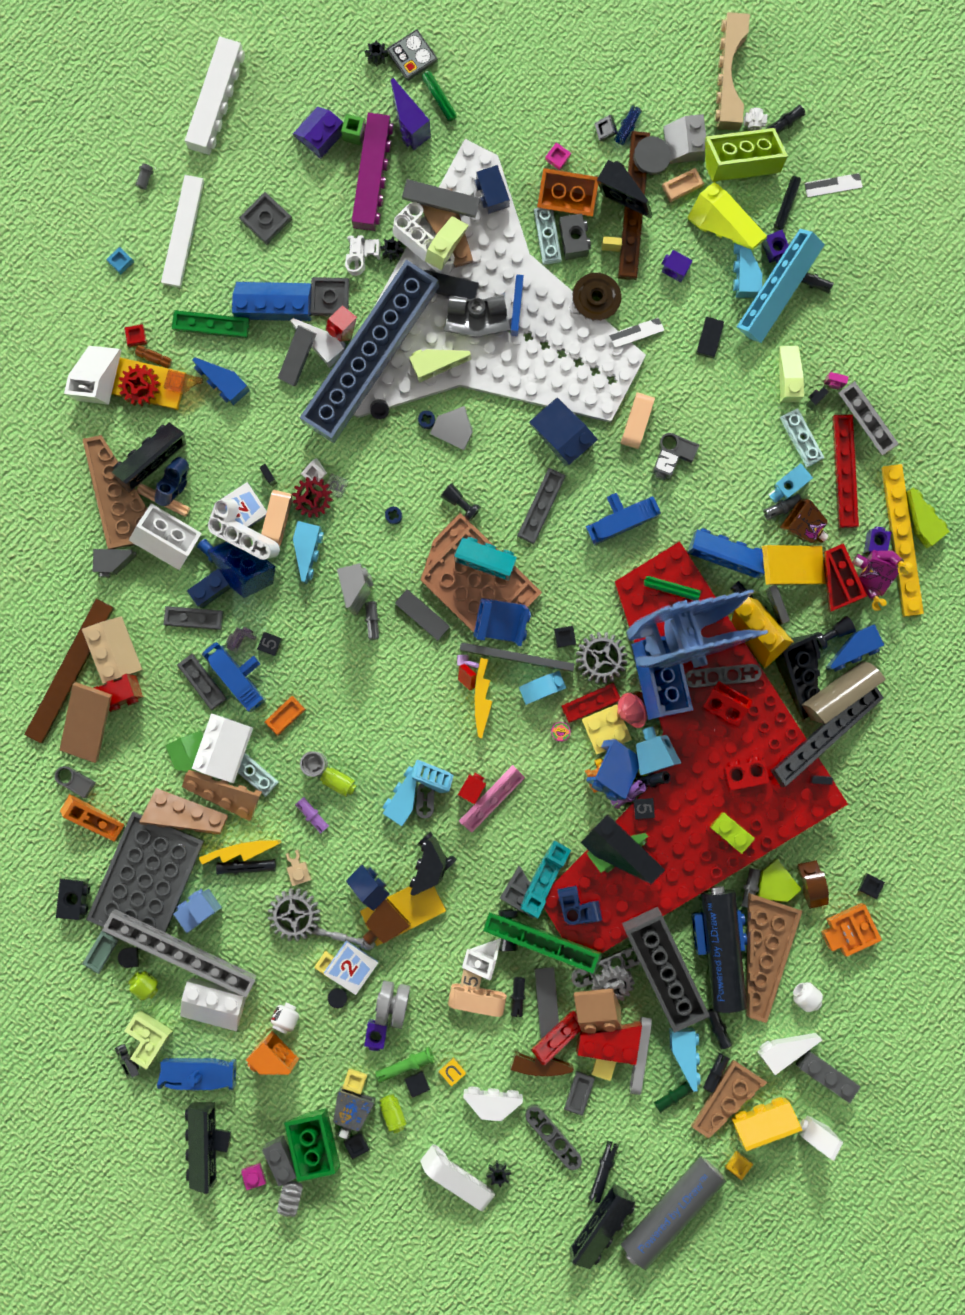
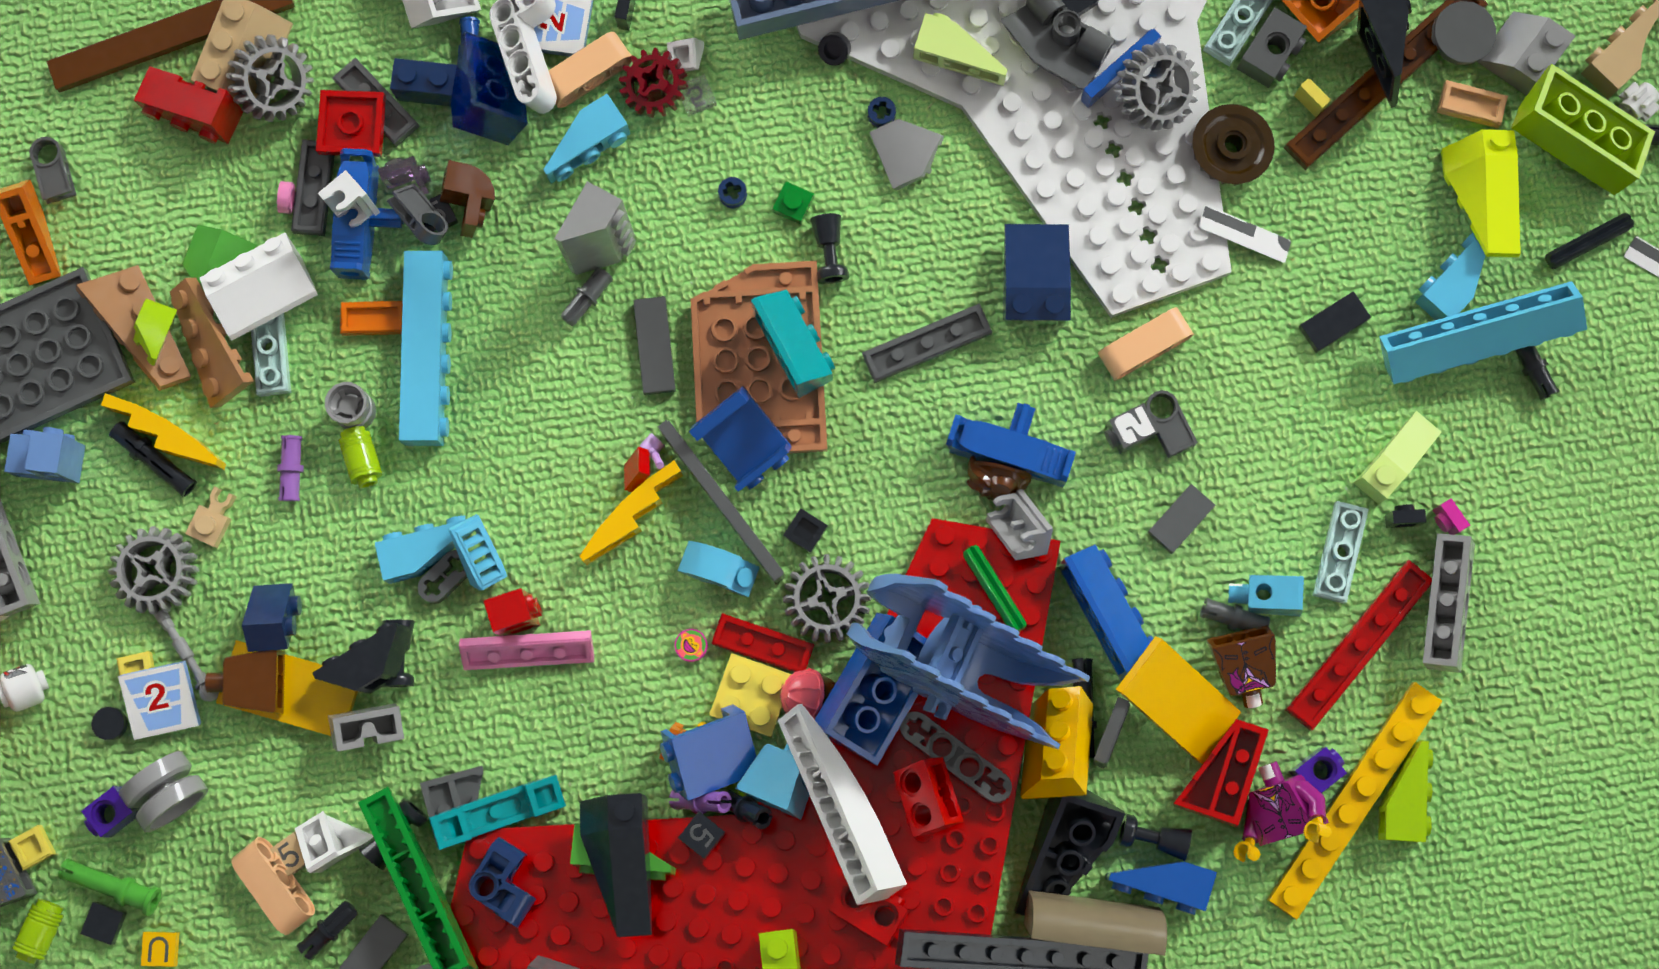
camera: 45 degrees right, 5 degrees down
medium nougat tile [60,682,112,763] -> none
dark purple brick [661,250,693,283] -> none
dark purple brick [761,229,789,263] -> none
none -> lime slope [133,298,177,366]
none -> light grey gear [226,34,314,122]
none -> bright pink tile [277,181,296,214]
none -> red plate [316,90,386,157]
none -> white hinge [318,170,380,227]
none -> light grey brick [328,703,404,752]
none -> dark grey piece [387,183,448,245]
none -> medium azure brick [399,251,453,446]
none -> reddish brown brick [440,160,495,238]
none -> green plate [772,181,814,225]
none -> white slope [778,704,907,905]
none -> reddish brown hat [967,456,1032,501]
none -> light grey hinge [986,489,1053,560]
none -> light grey gear [1114,43,1201,131]
none -> dark grey tile [1147,484,1216,554]

